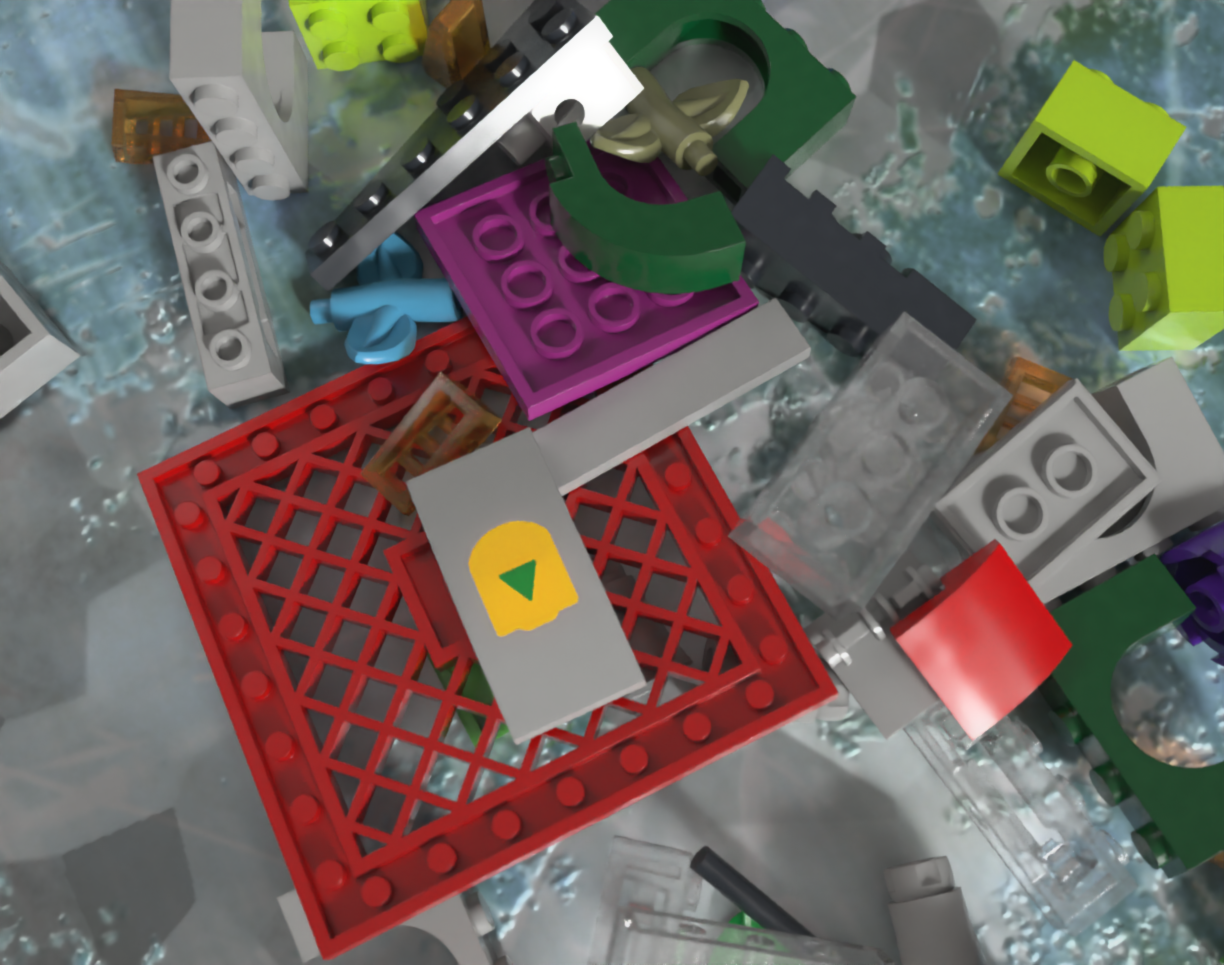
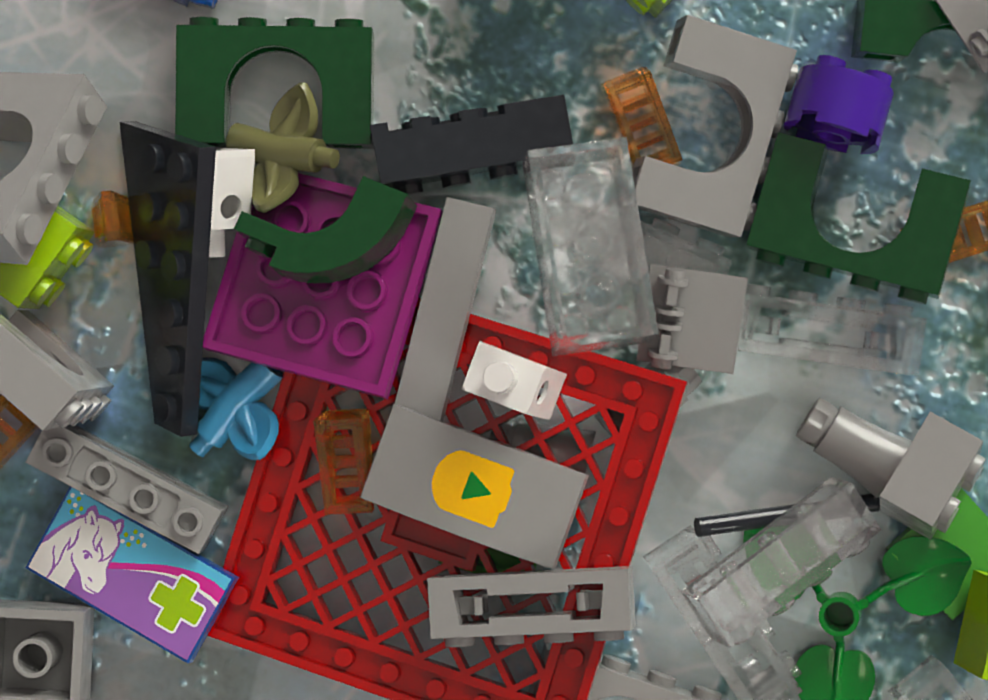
camera: 45 degrees left, 10 degrees up
slope [889,539,1072,741] -> none
light grey tile [922,378,1163,592] -> none
none -> tile [25,486,239,664]
none -> light grey brick [427,566,636,647]
none -> white torso [461,341,567,420]

